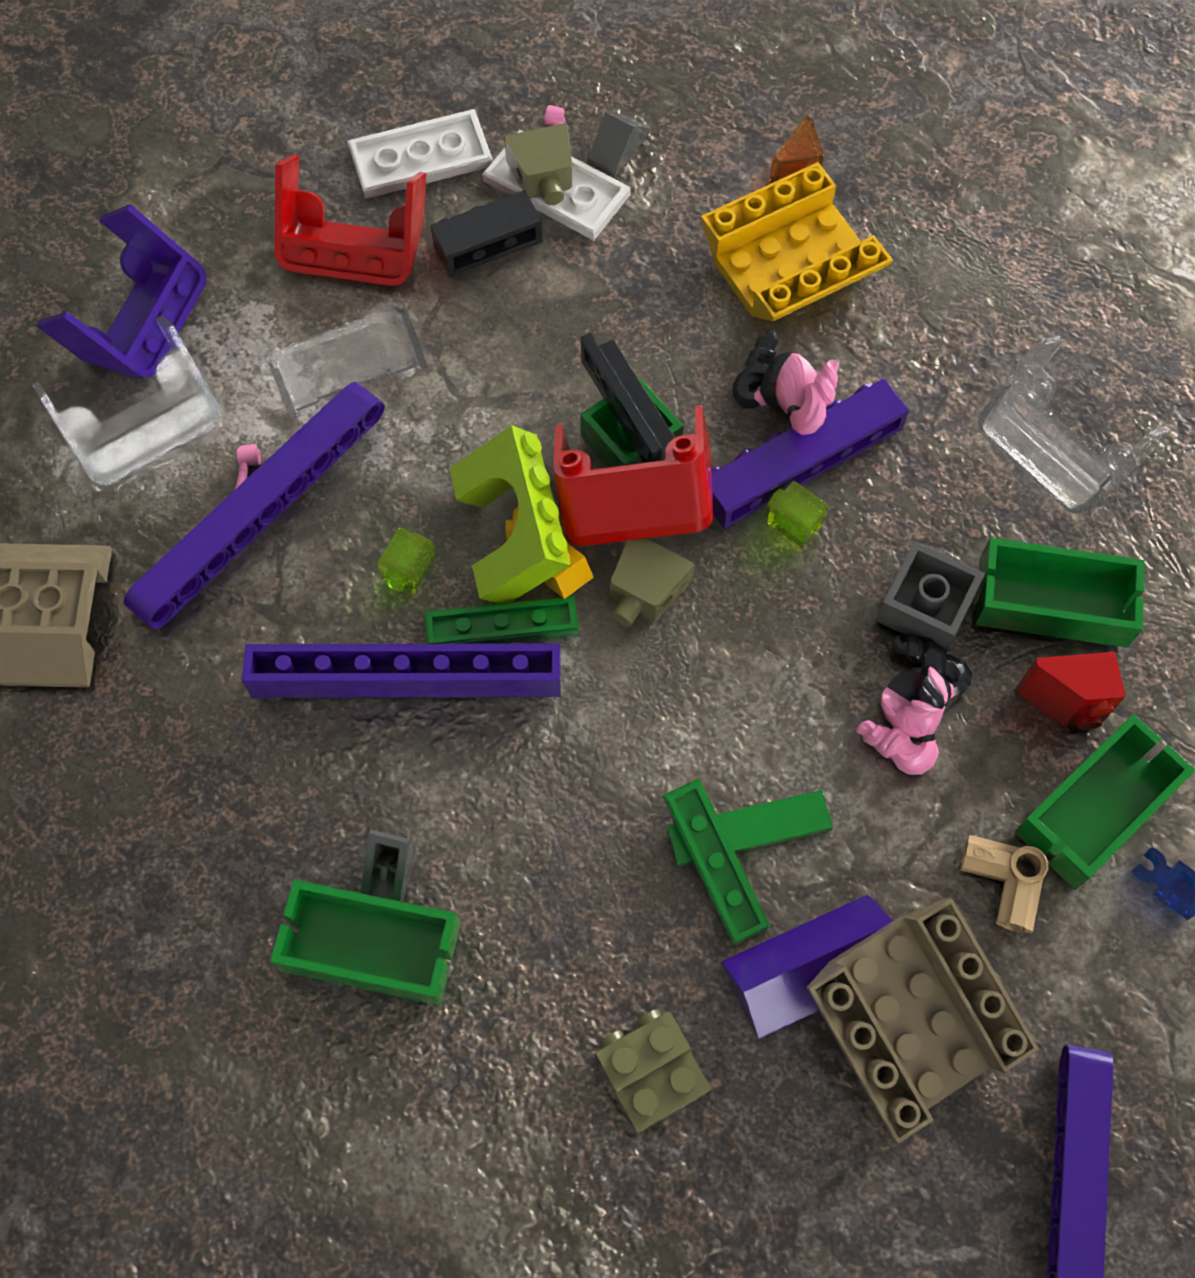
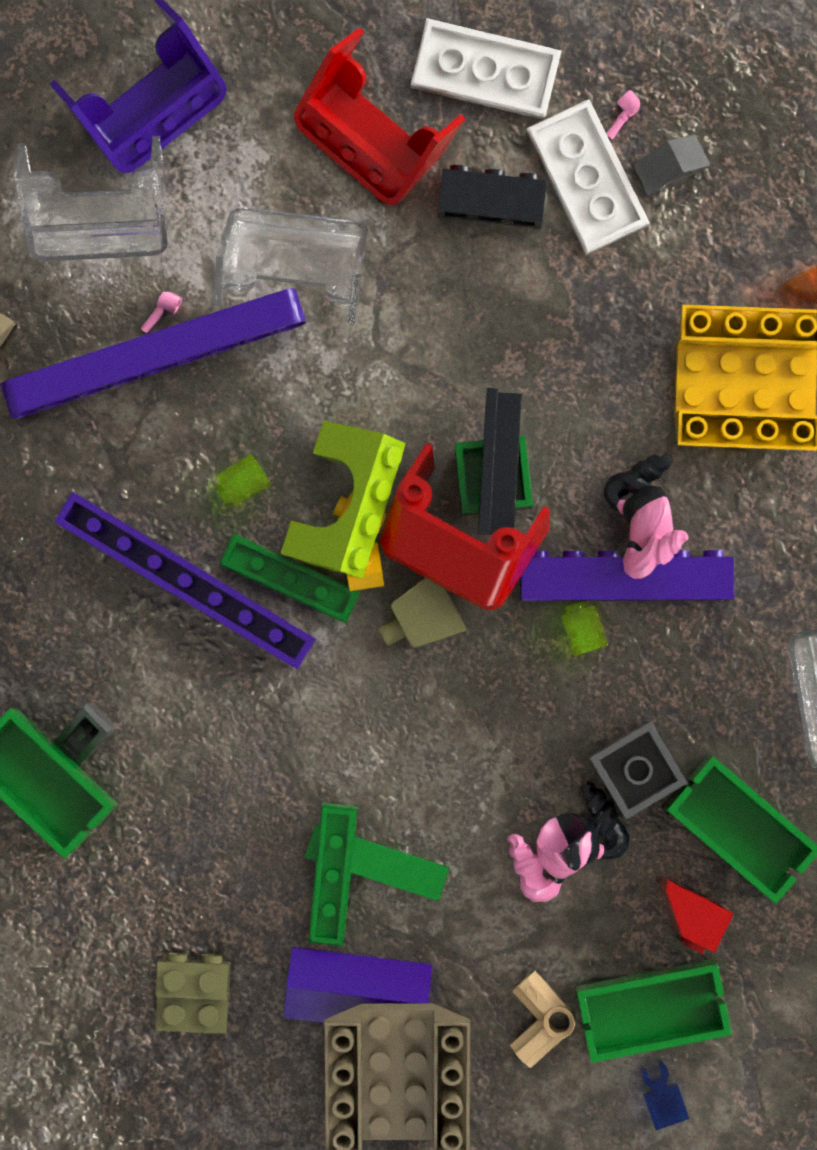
camera: 30 degrees right, 20 degrees up
olive torso [504,123,572,205] -> none

